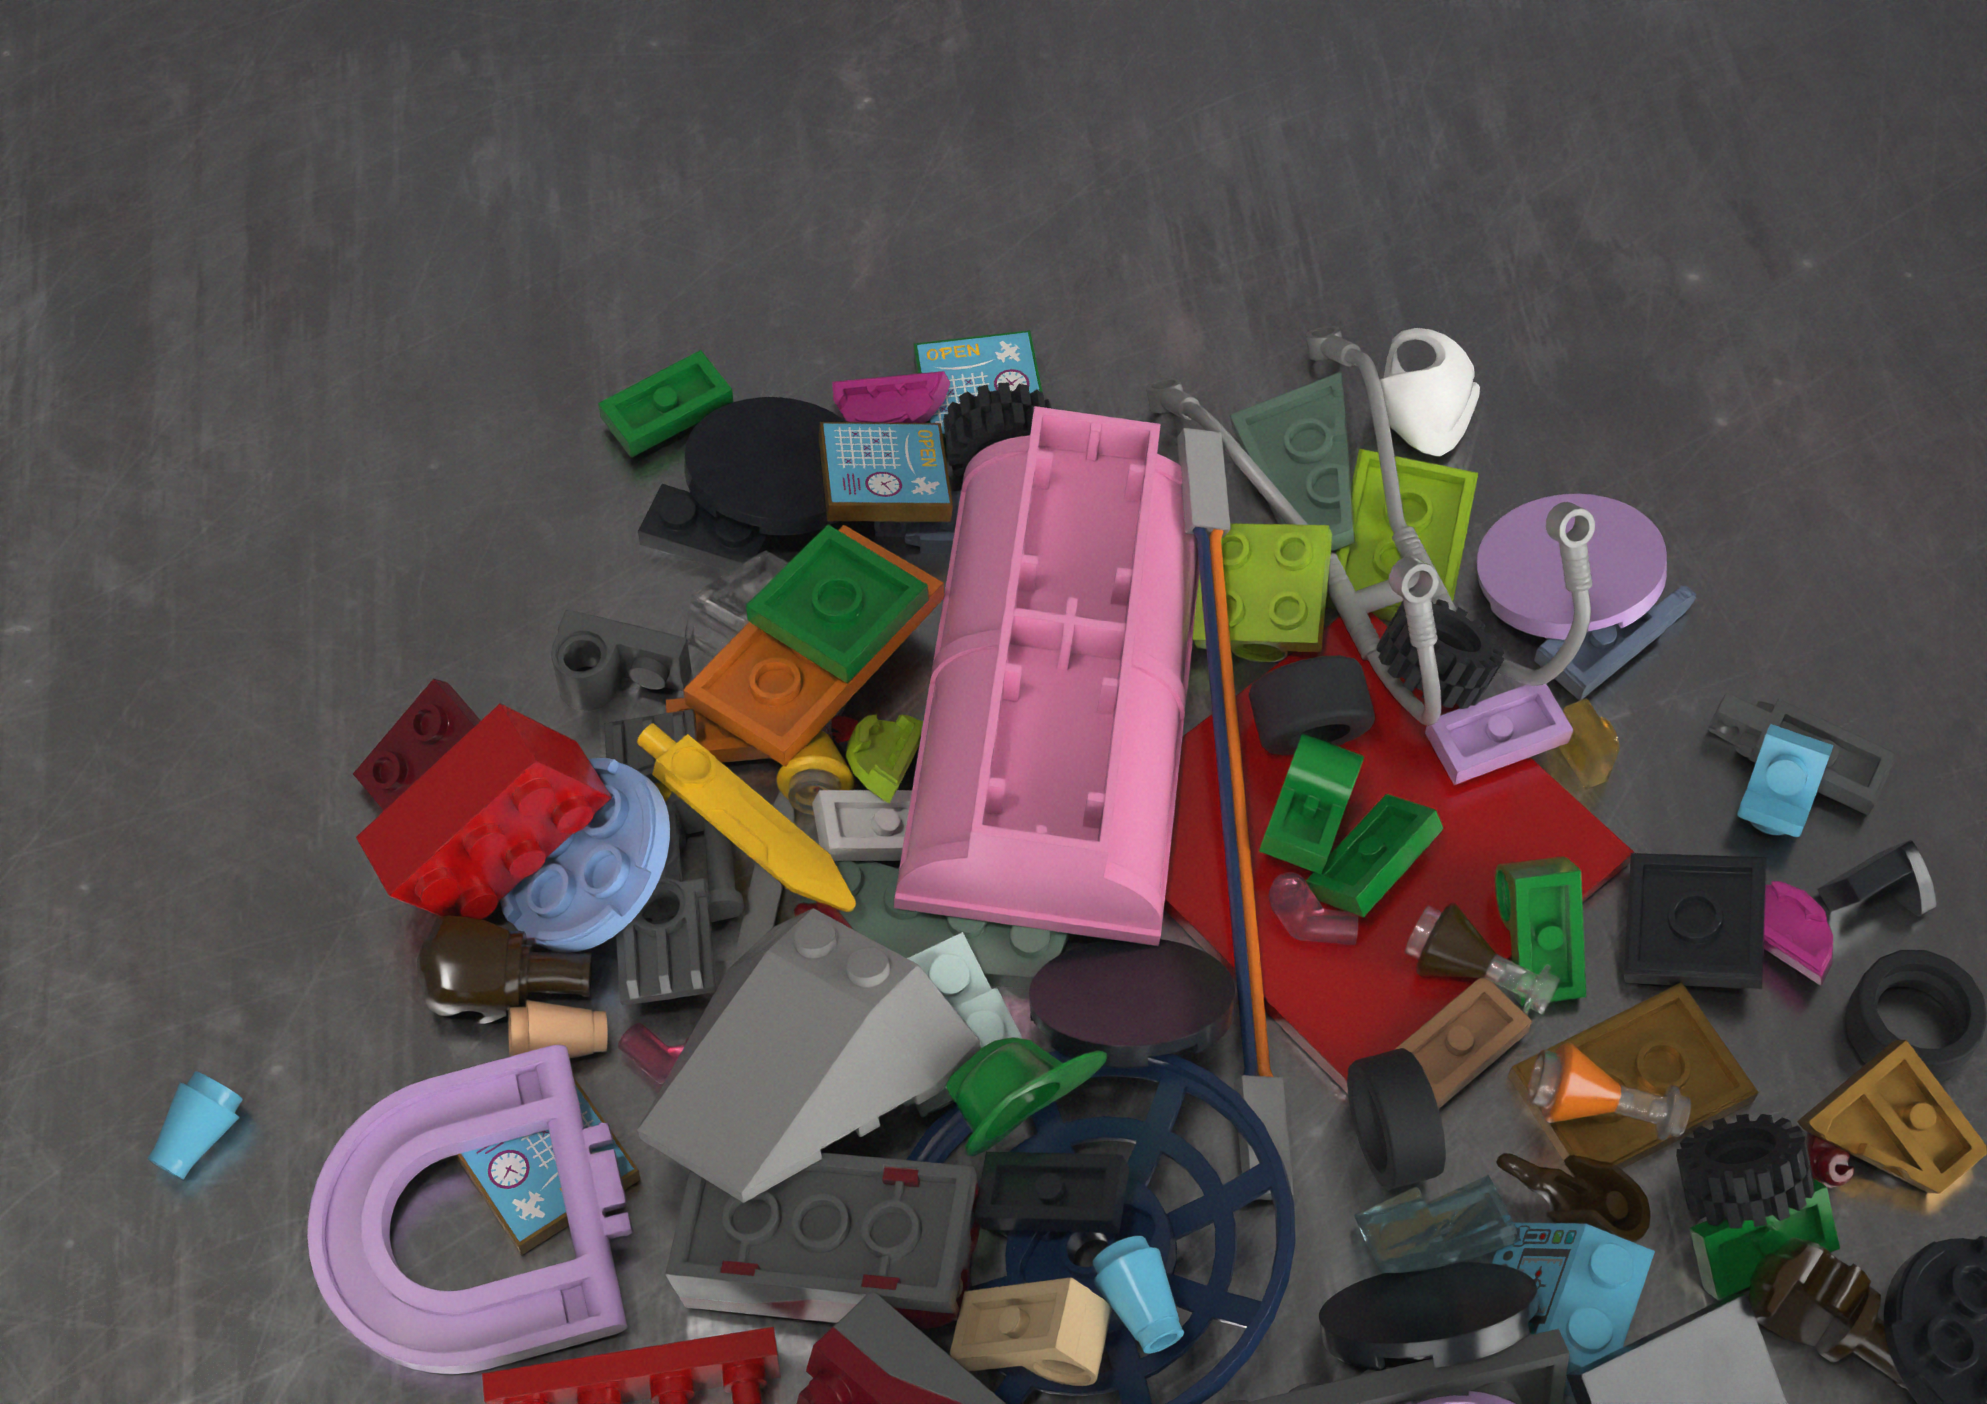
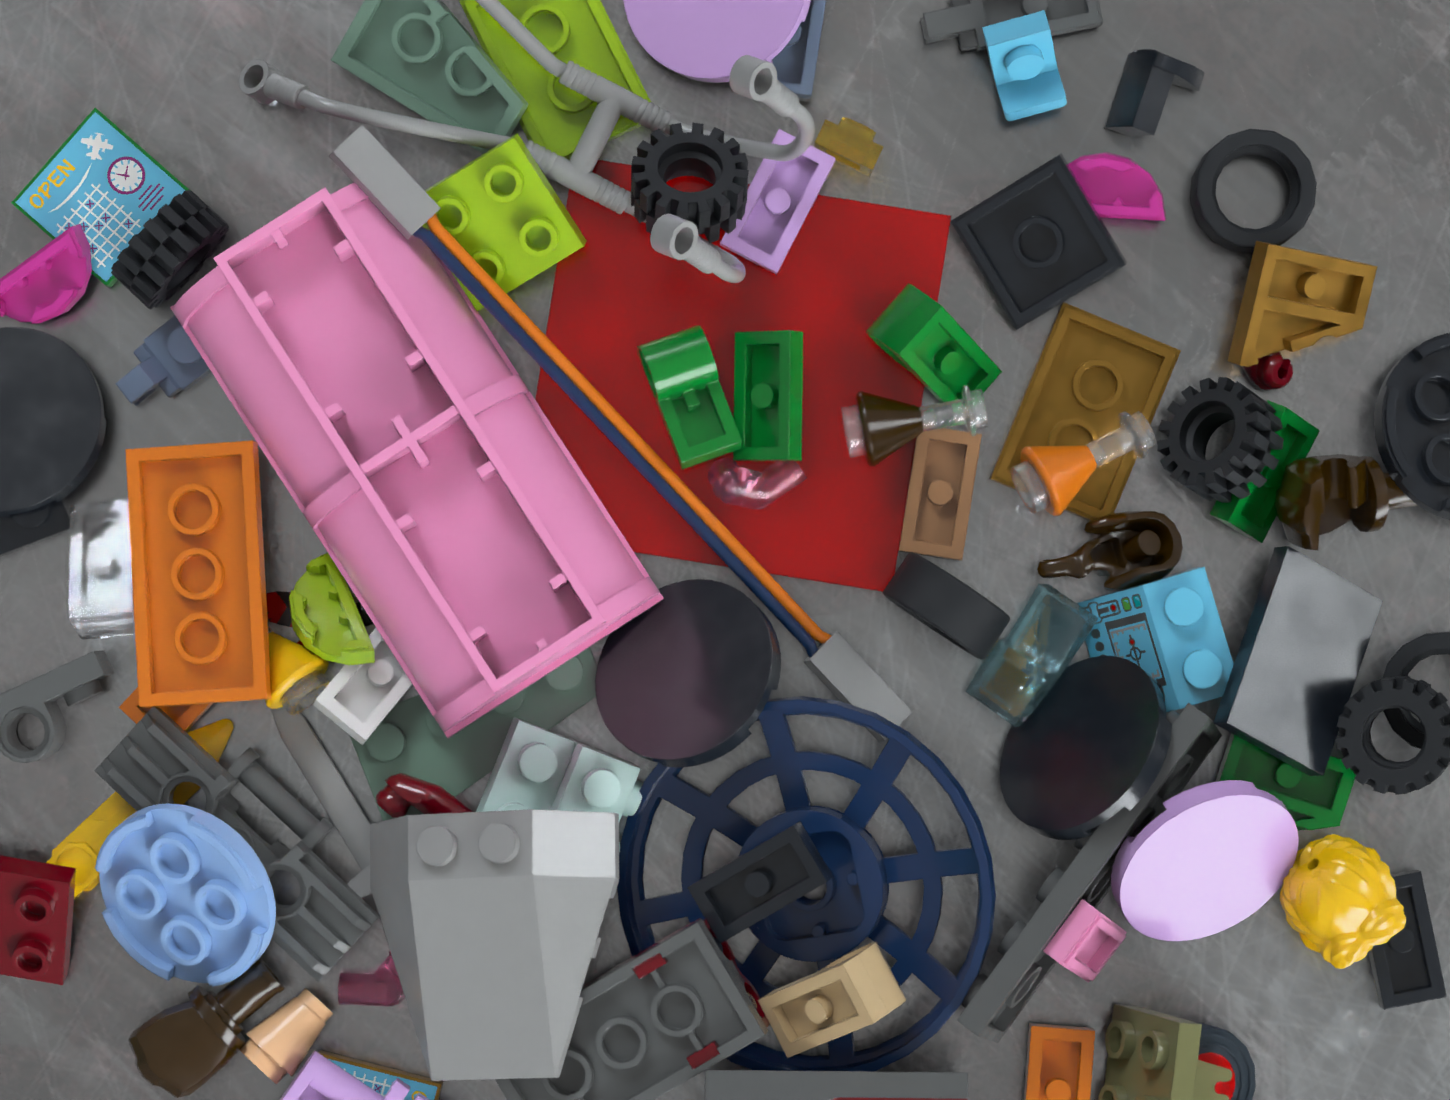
camera: 40 degrees left, 30 degrees up
red brick [356,703,612,919] -> none
yellow piece [637,723,856,912] -> none
green plate [746,524,929,684] -> none
tile [819,422,953,522] -> none
green piece [946,1037,1107,1156] -> none
medium azure cone [1093,1236,1184,1354] -> none
black tyre [1249,655,1375,755] -> none

